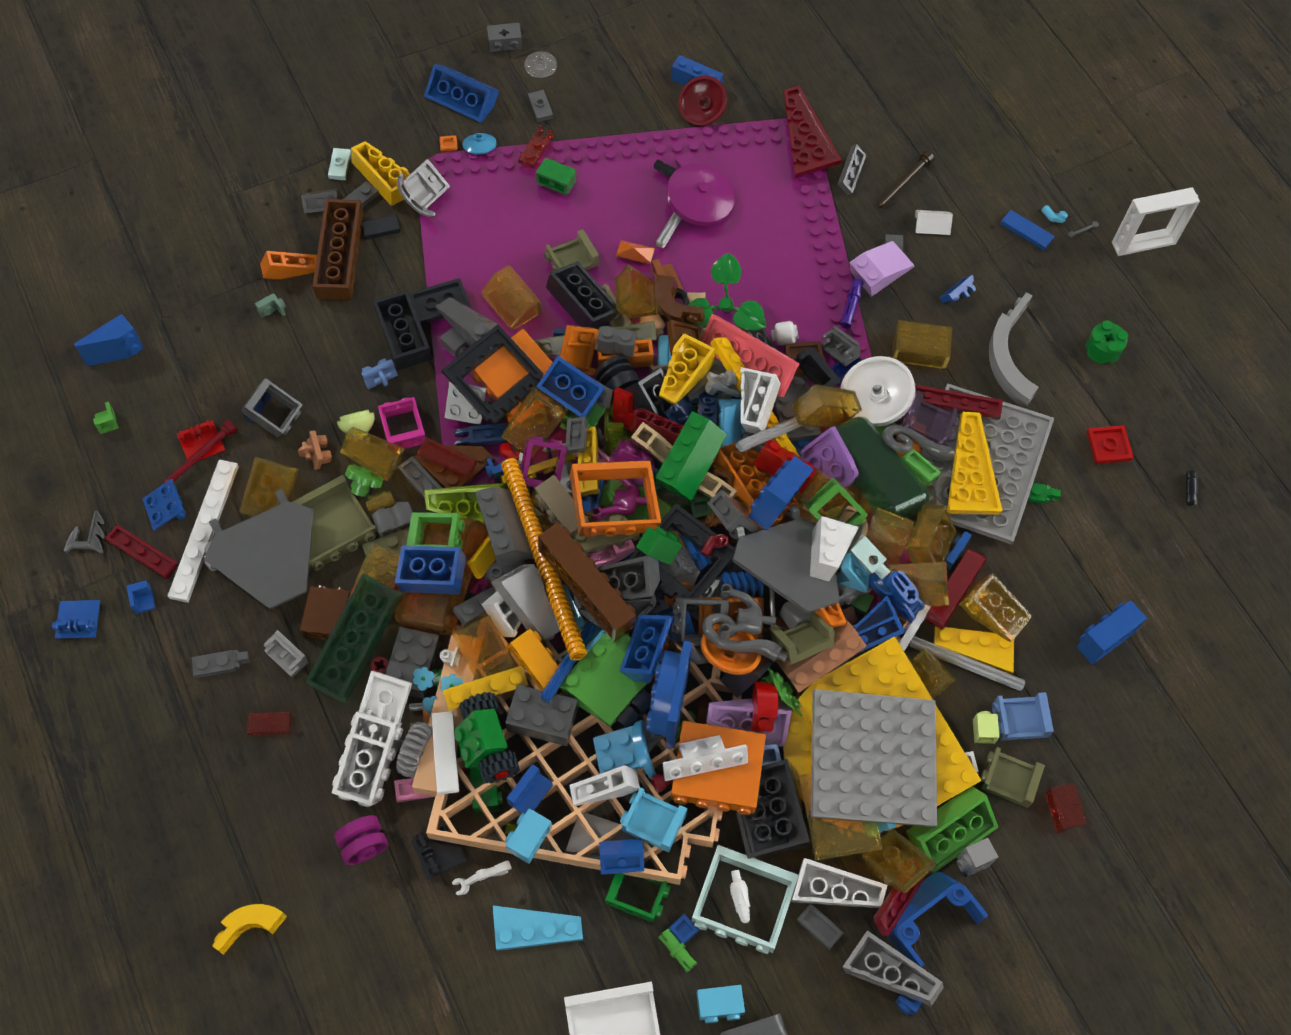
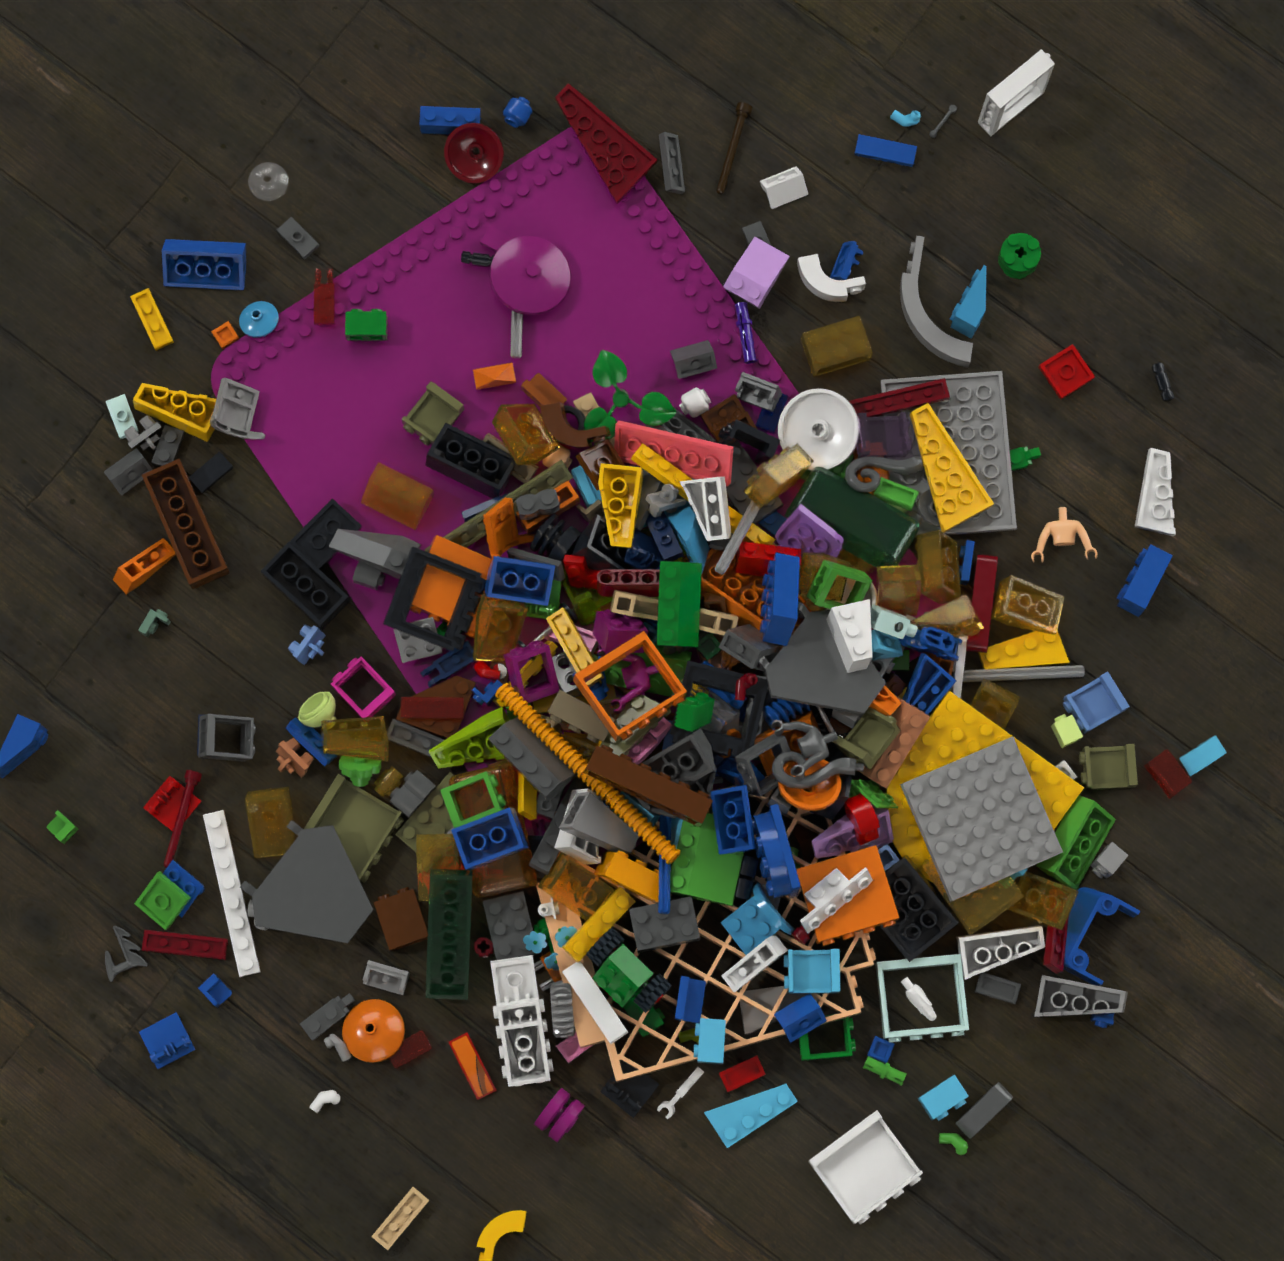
camera: 25 degrees left, 15 degrees up
dark grey brick [487,23,522,52] -> none
dark grey plate [566,417,588,455] -> none
none -> light grey hips [124,415,161,451]
none -> yellow tile [130,288,174,350]
none -> bright green tile [134,871,191,930]
none -> blue hinge [286,717,339,766]
none -> white arm [309,1090,340,1113]
none -> light grey arm [324,1034,351,1061]
none -> orange dish [342,999,405,1063]
none -> tan plate [372,1187,430,1250]
none -> slope [449,1033,497,1100]
none -> blue head [503,97,532,128]
none -> dark grey panel [670,340,717,379]
none -> red tile [719,1055,766,1093]
none -> white arch [797,254,866,302]
none -> dark azure slope [950,265,987,339]
none -> light nougat piece [1031,507,1098,562]
none -> white wing [1135,448,1176,536]
none -> medium azure slope [1179,735,1227,776]

